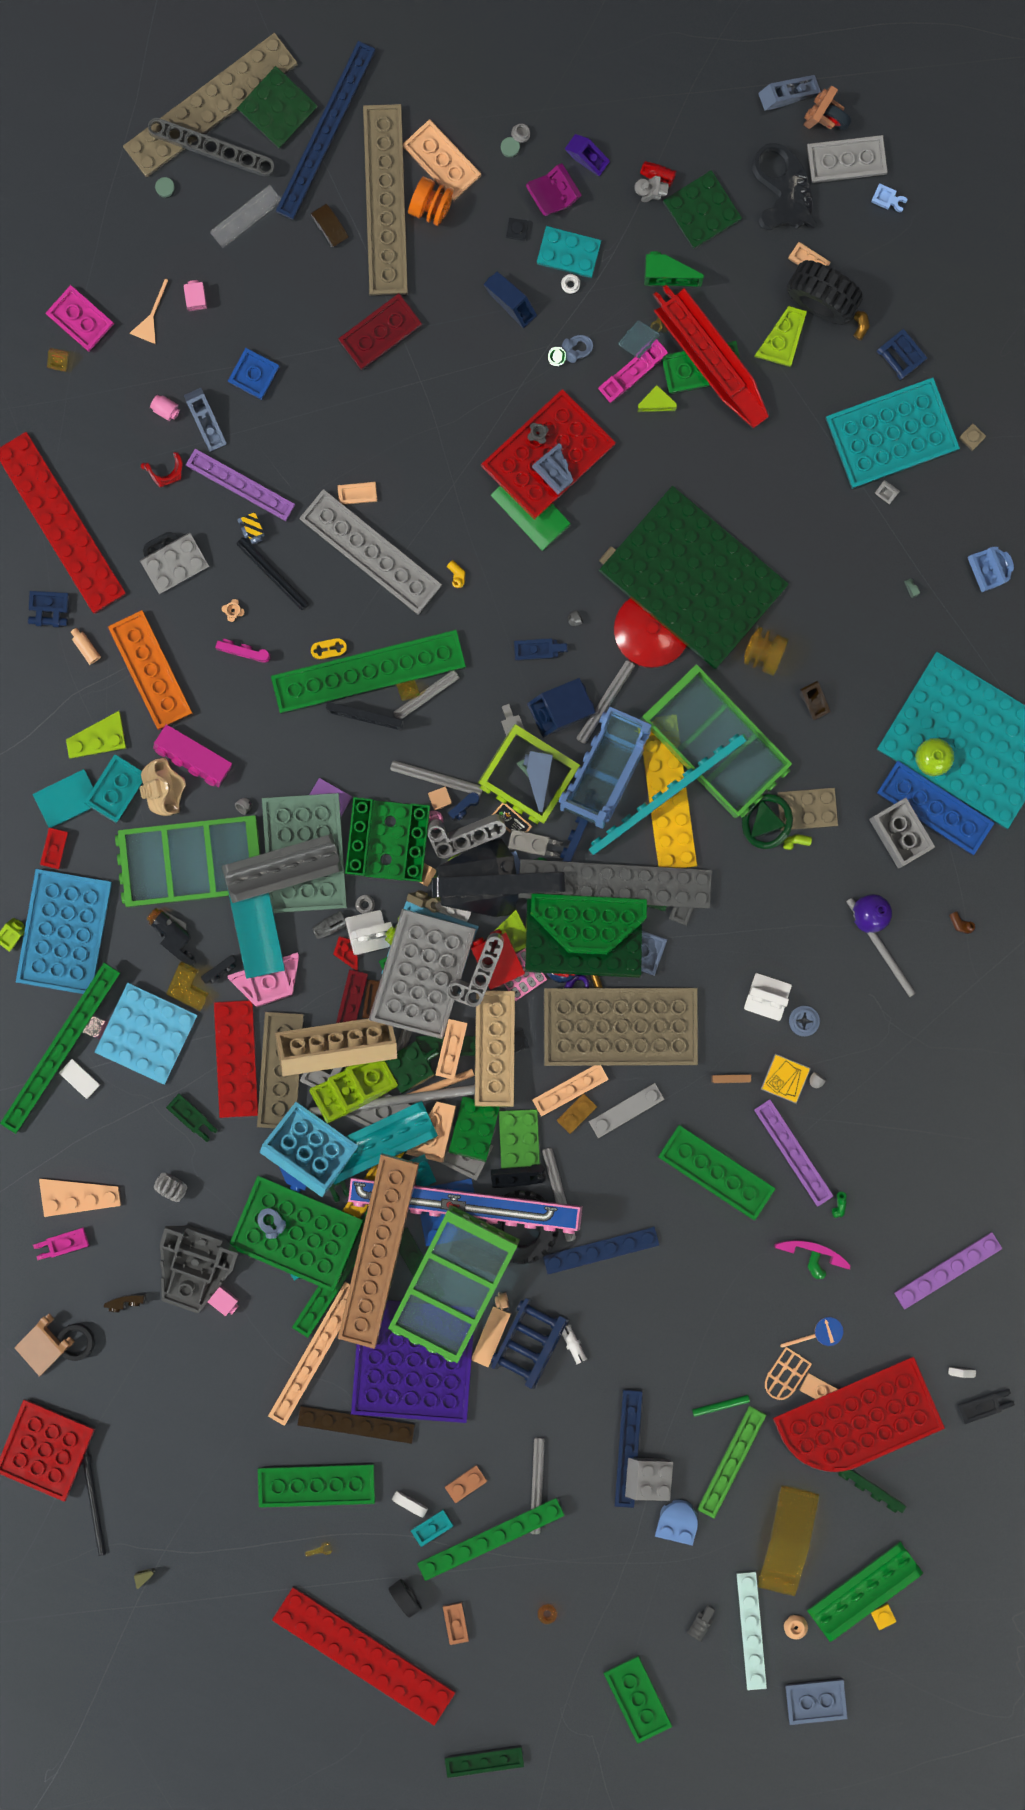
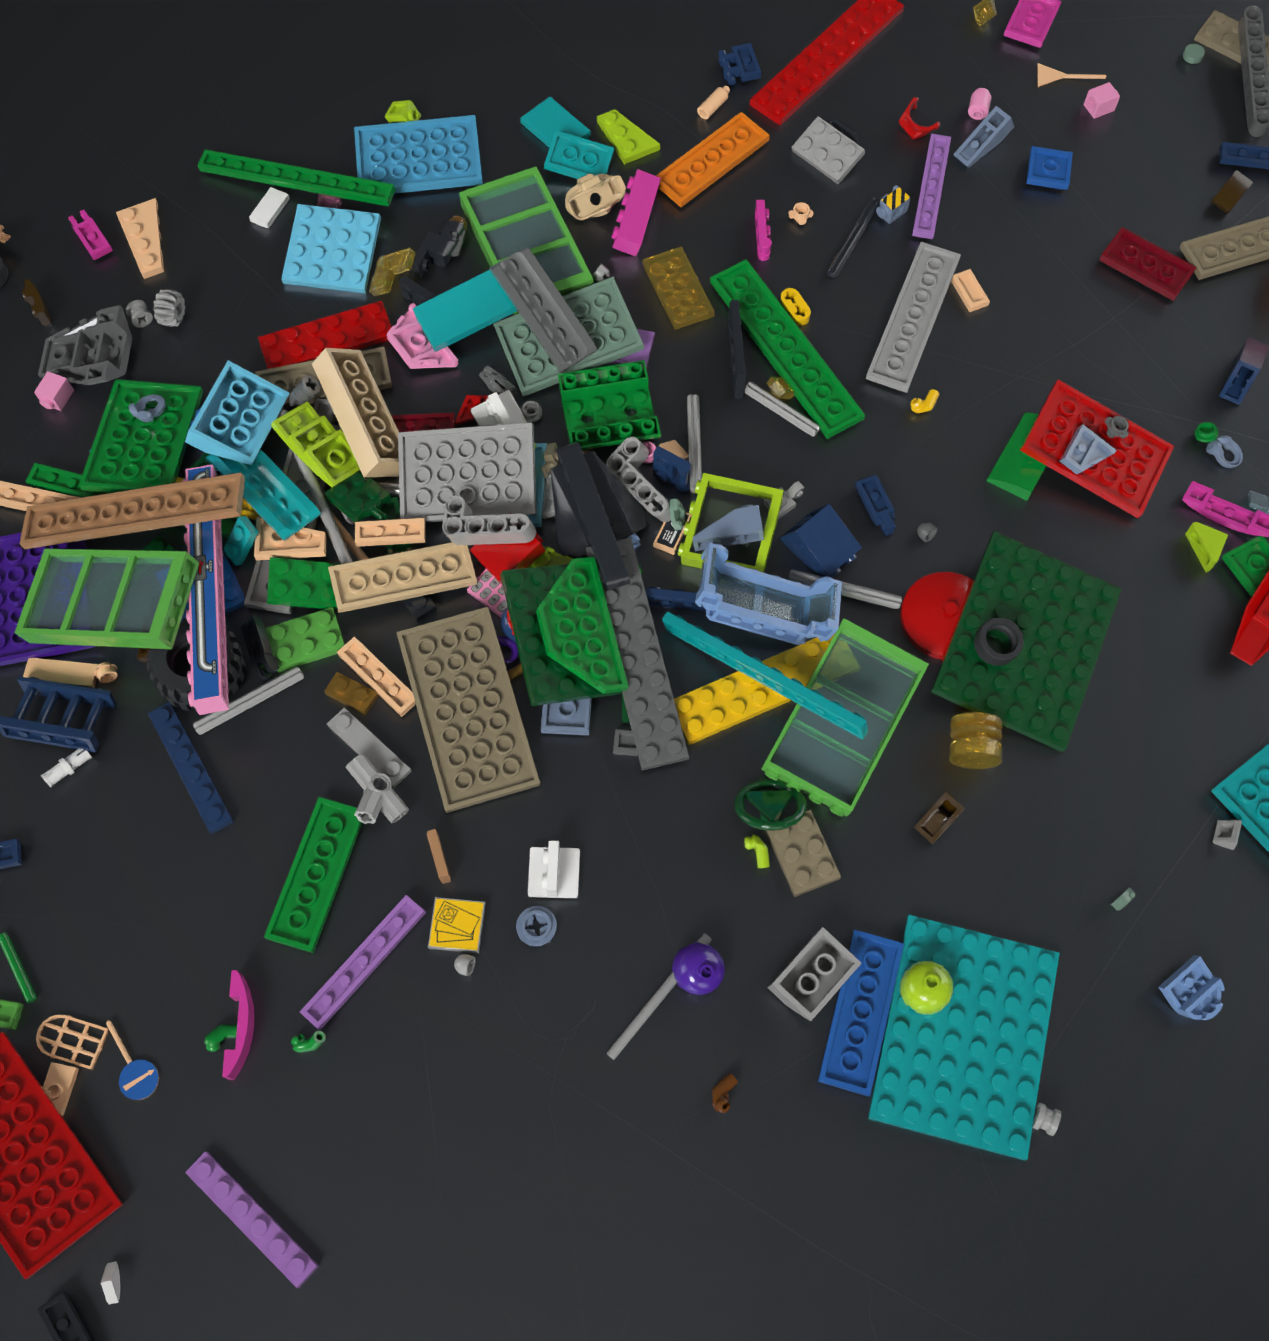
camera: 75 degrees right, 20 degrees down
red plate [40,827,68,869] -> none
dark green hinge [166,1093,218,1142] -> none
clear tile [210,185,281,248] -> none
hinge [507,829,563,858] -> none
none -> light grey wheel [125,300,153,328]
none -> dark grey hinge [288,375,321,406]
none -> light grey piece [346,754,409,824]
none -> clear yellow plate [643,246,715,330]
none -> sand green tile [670,499,686,530]
none -> black tyre [974,618,1024,666]

